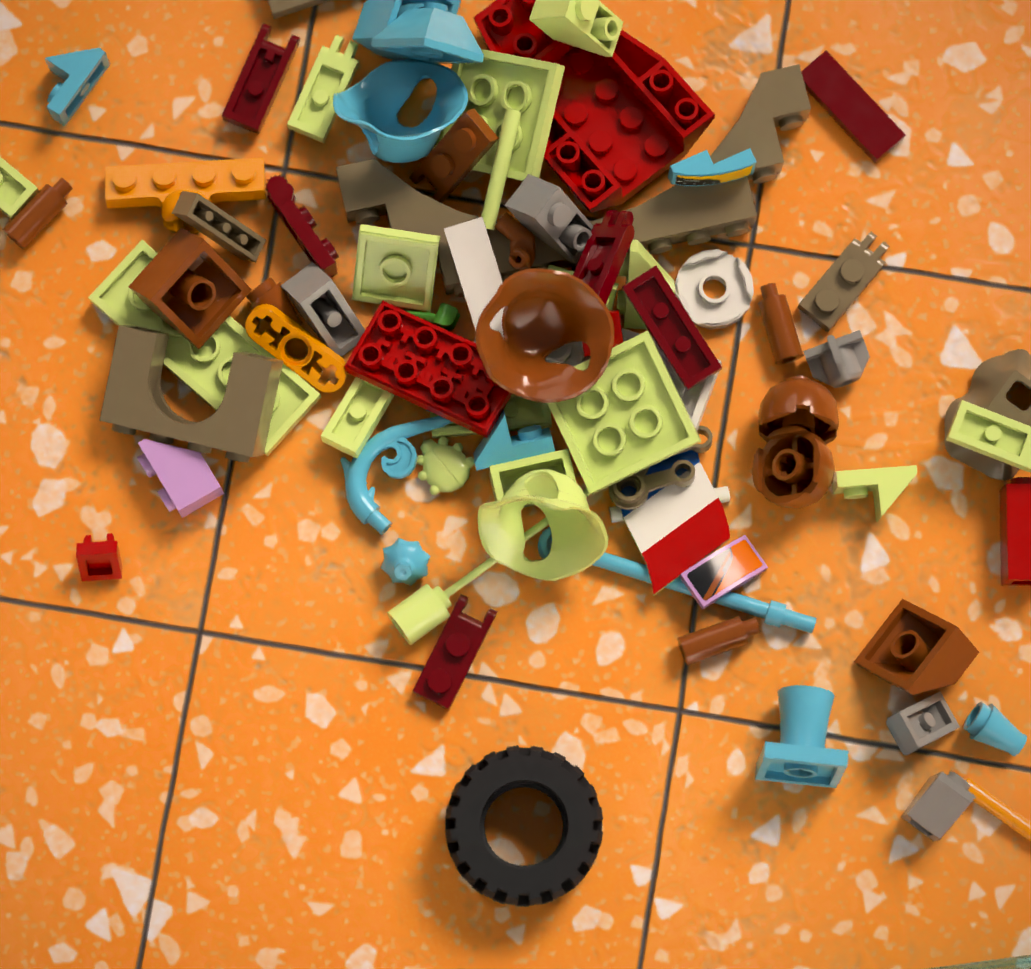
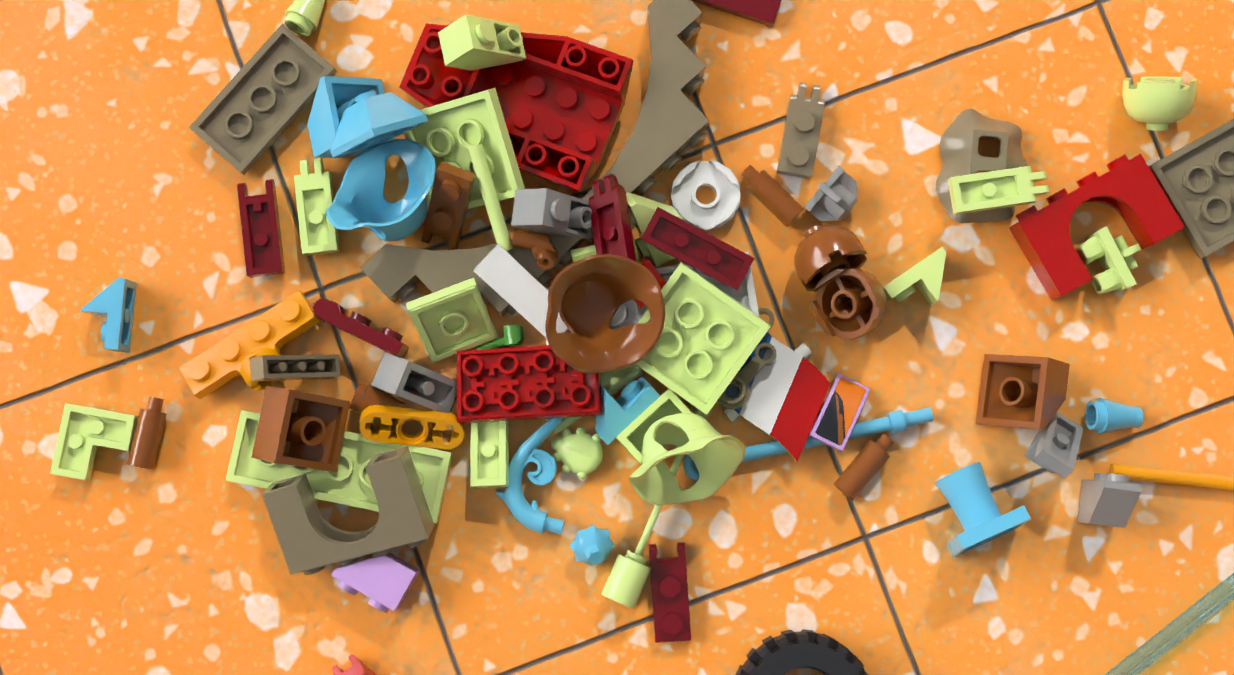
camera: 25 degrees left, 5 degrees up
medium azure slope [668,148,757,186] -> none

